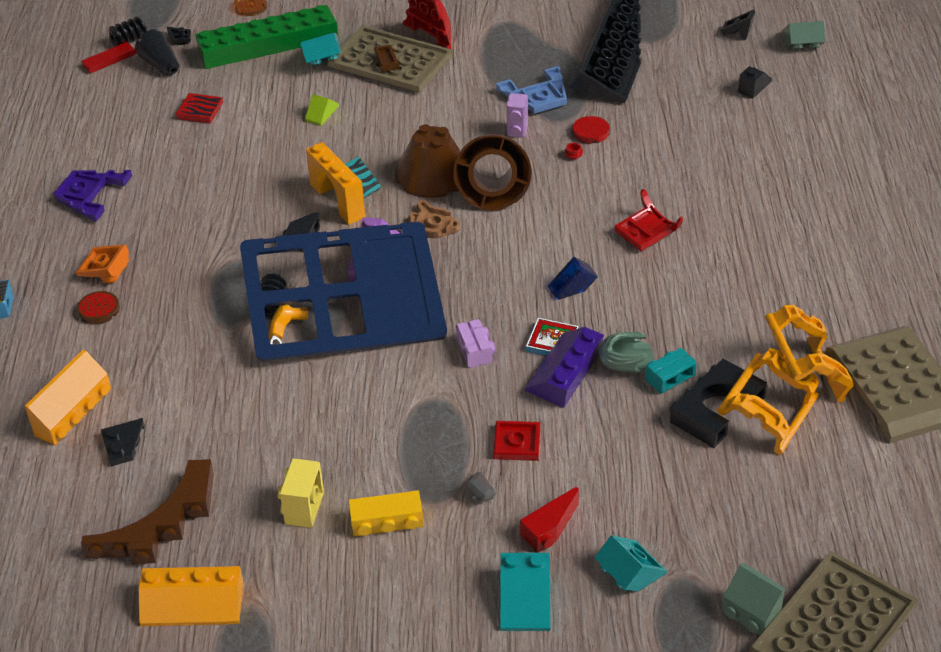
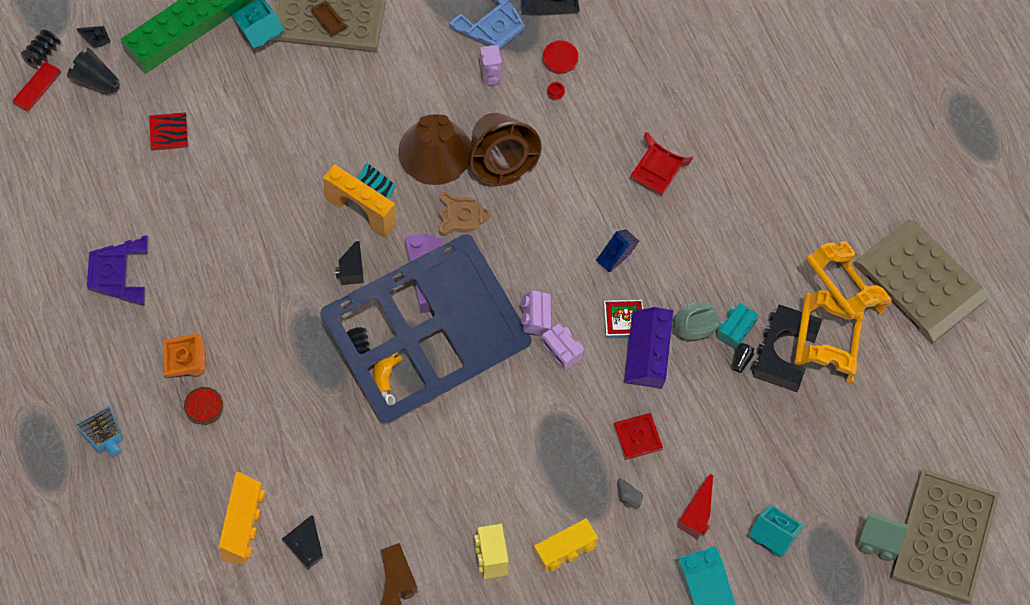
camera: 25 degrees left, 20 degrees up
lime slope [305,94,339,126] -> none
none -> lavender brick [521,290,551,336]
none -> black cone [731,343,755,373]

